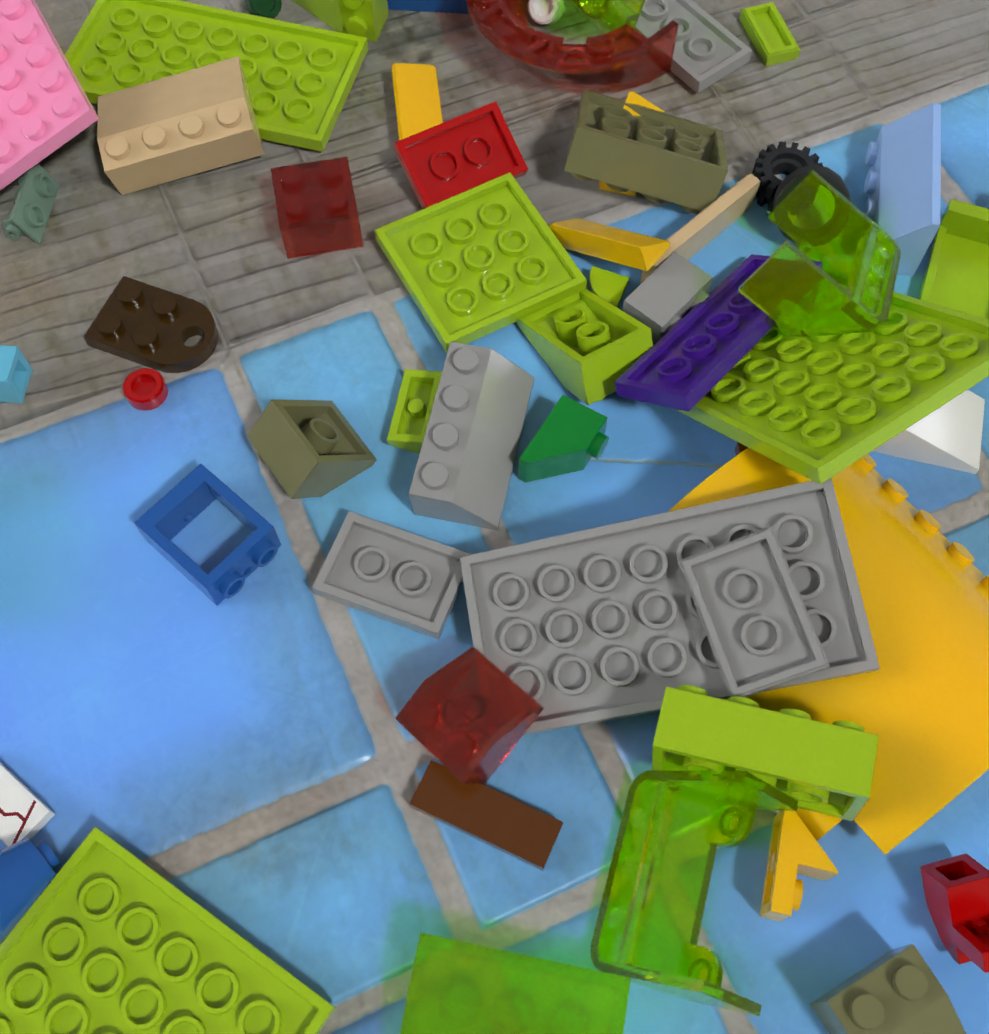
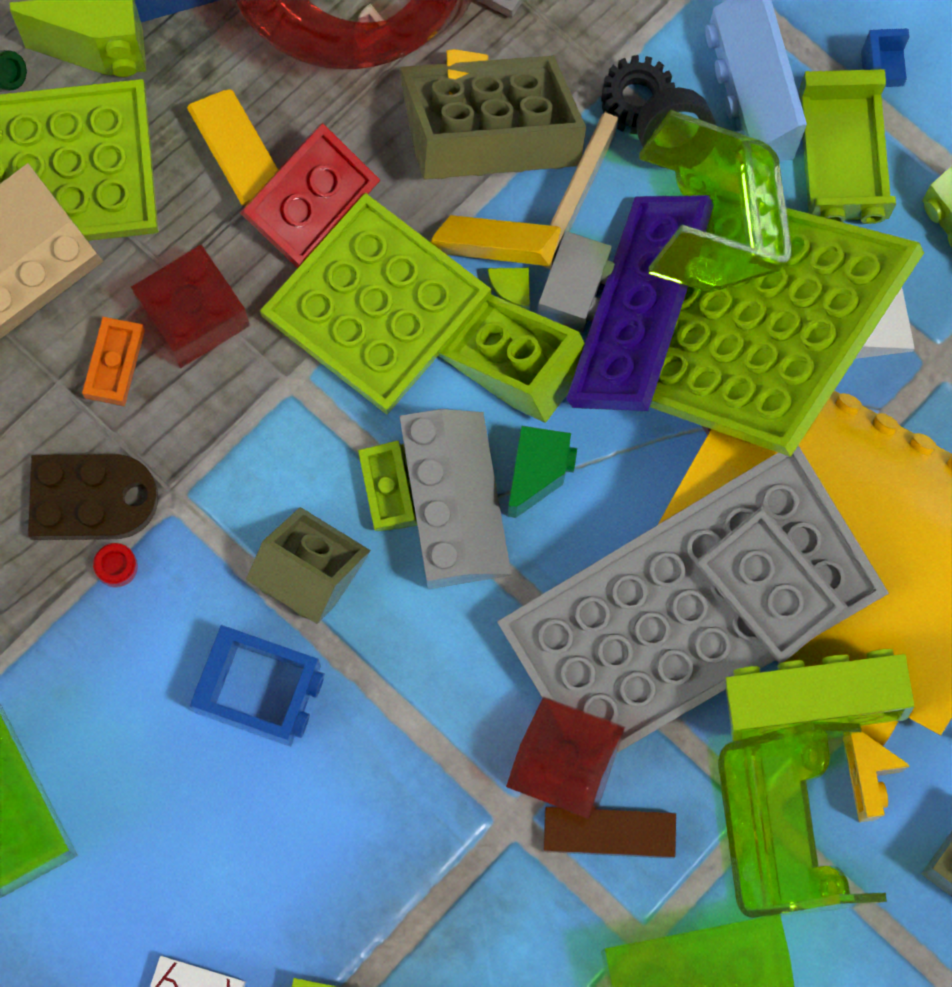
camera: 25 degrees left, 10 degrees up
light grey plate [312,511,472,640] -> none
none -> orange plate [82,317,145,406]

